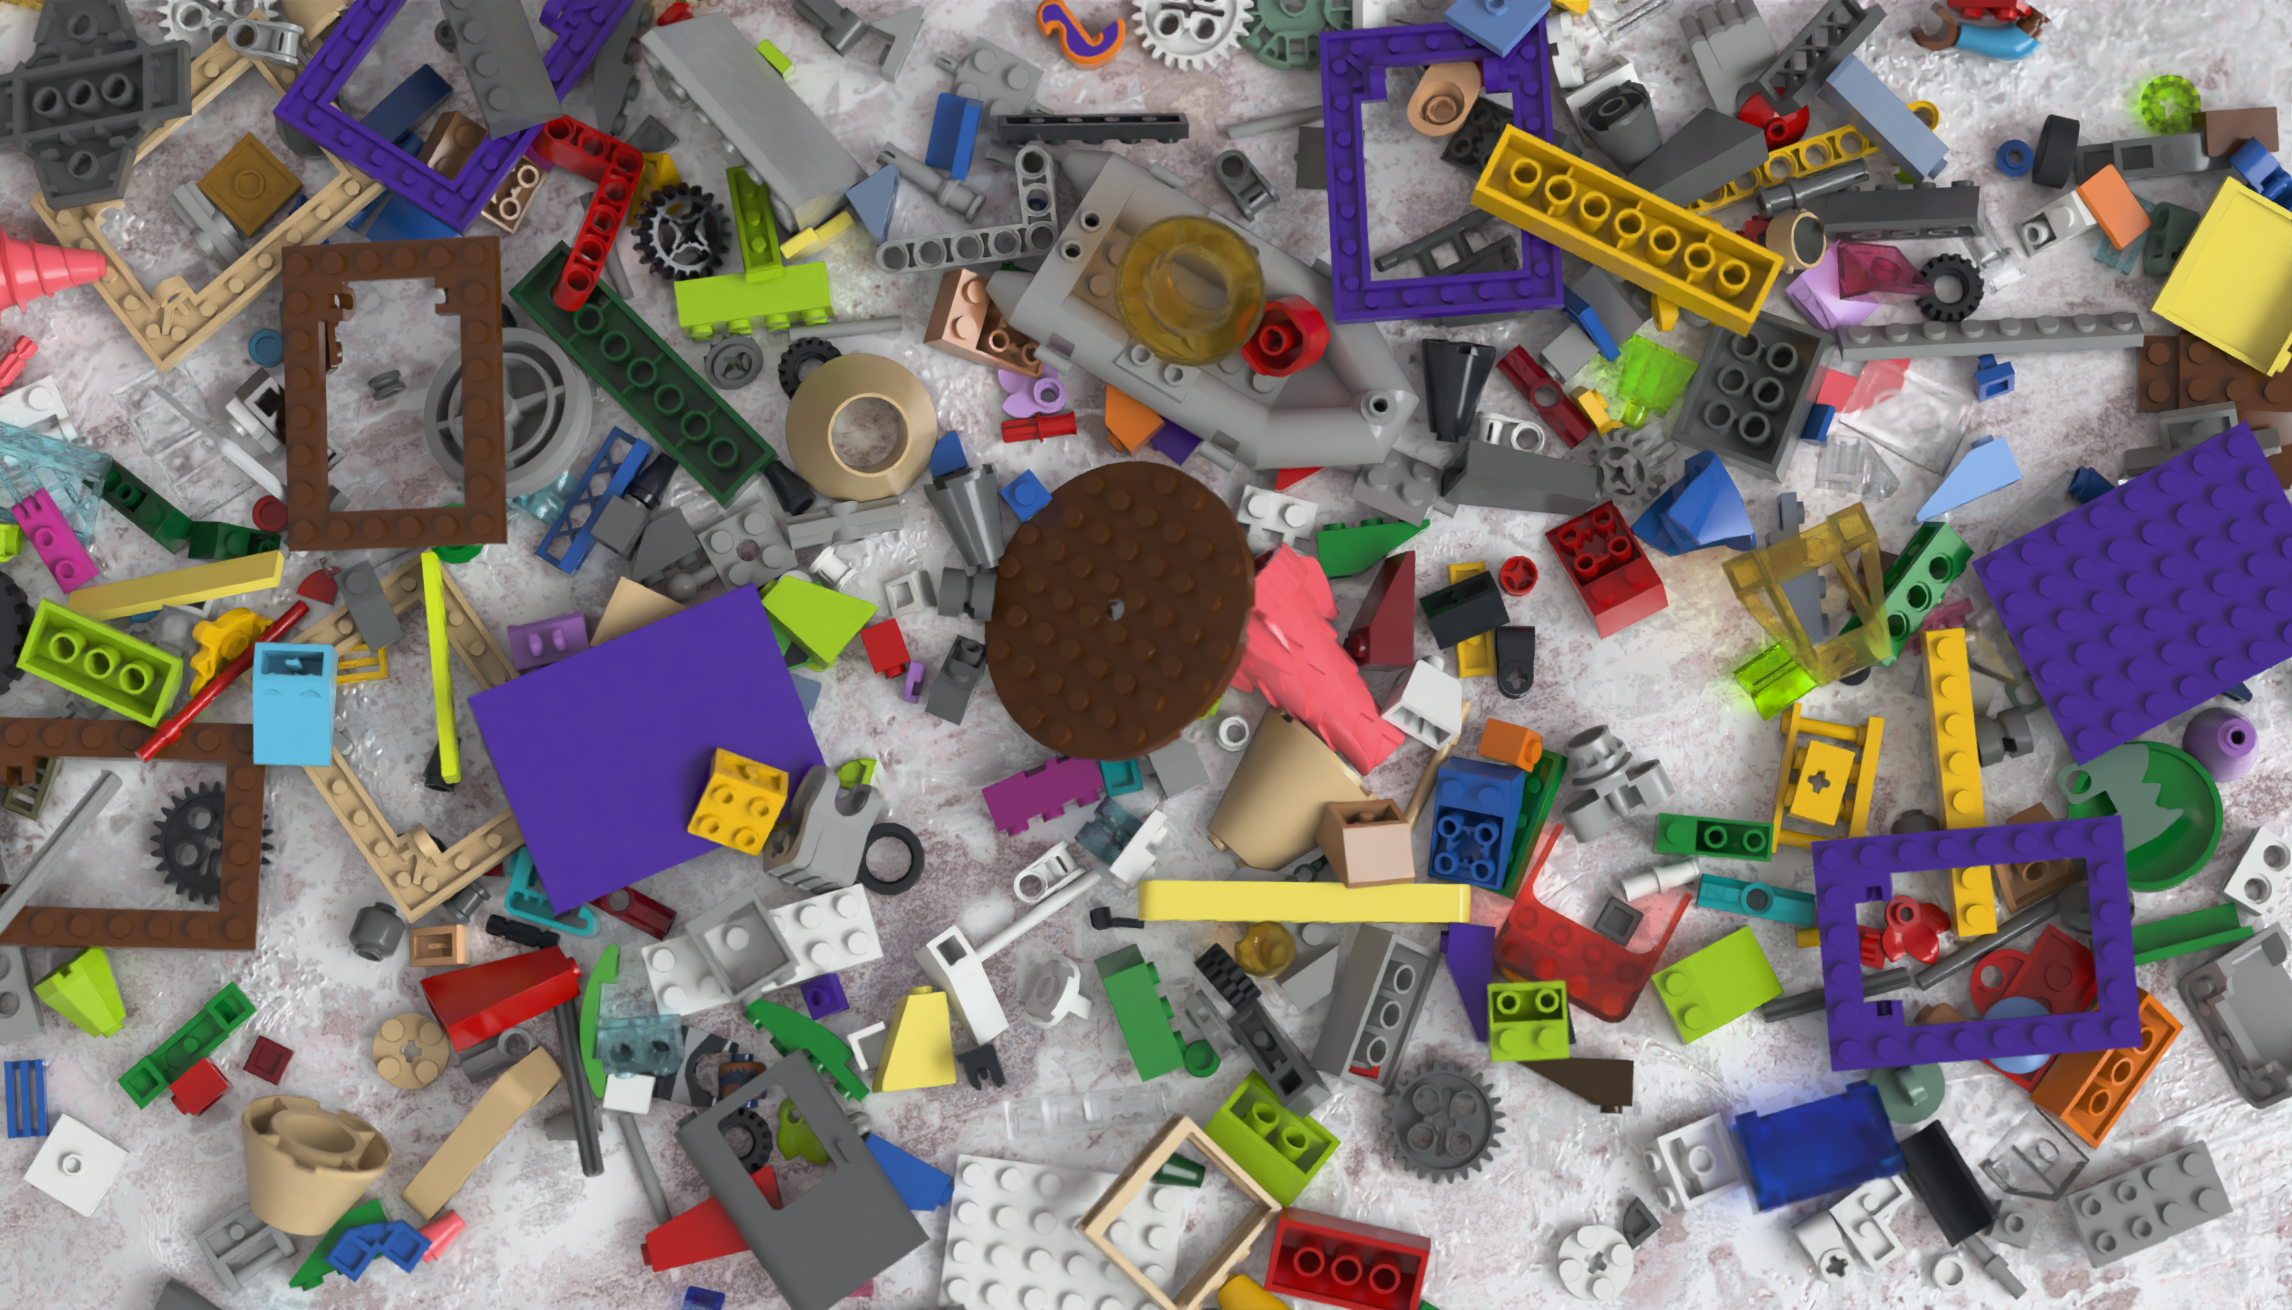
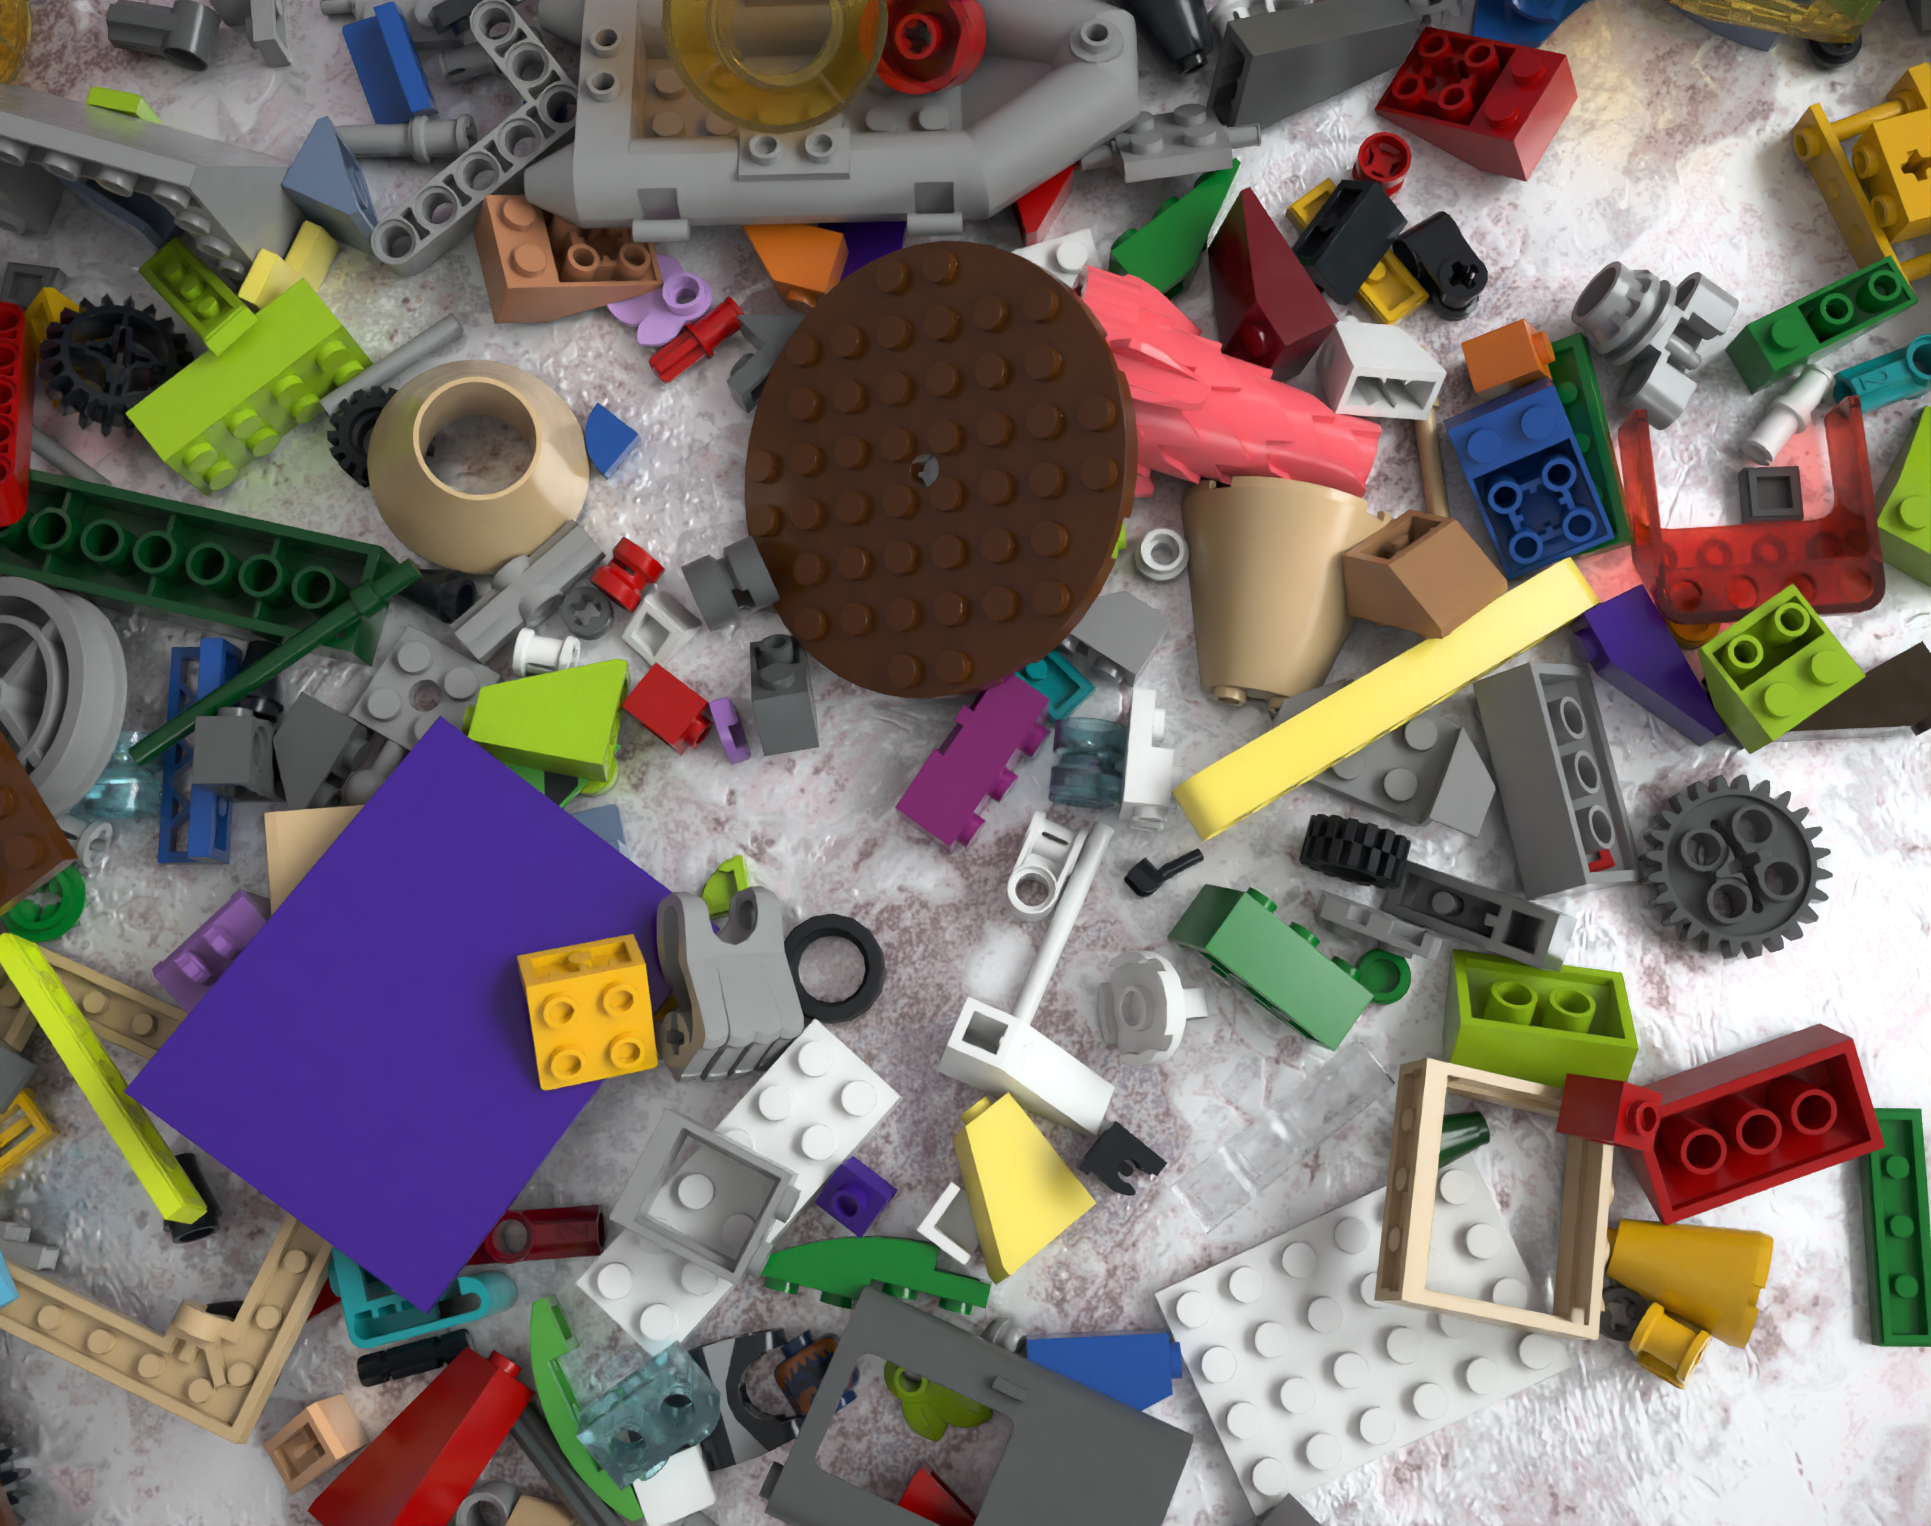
camera: 25 degrees left, 5 degrees down
dark grey head [349,902,405,962] -> none
dark grey bush [442,881,492,926] -> none
dark grey gear [703,332,763,390] -> none
black tyre [718,1108,773,1175] -> none
dark grey cone [923,462,1004,571] -> none
blue brick [999,469,1053,524] -> none
clear yellow hair [1234,920,1296,979] -> none
dark green hand [1294,855,1329,882] -> none
clear neon green panel [1732,631,1826,721] -> none
none -> dark green bar [128,558,422,767]
none -> dark grey bush [561,586,614,640]
none -> red wheel [588,537,666,613]
none -> dark grey slope [726,314,806,414]
none -> red brick [1556,1073,1663,1153]

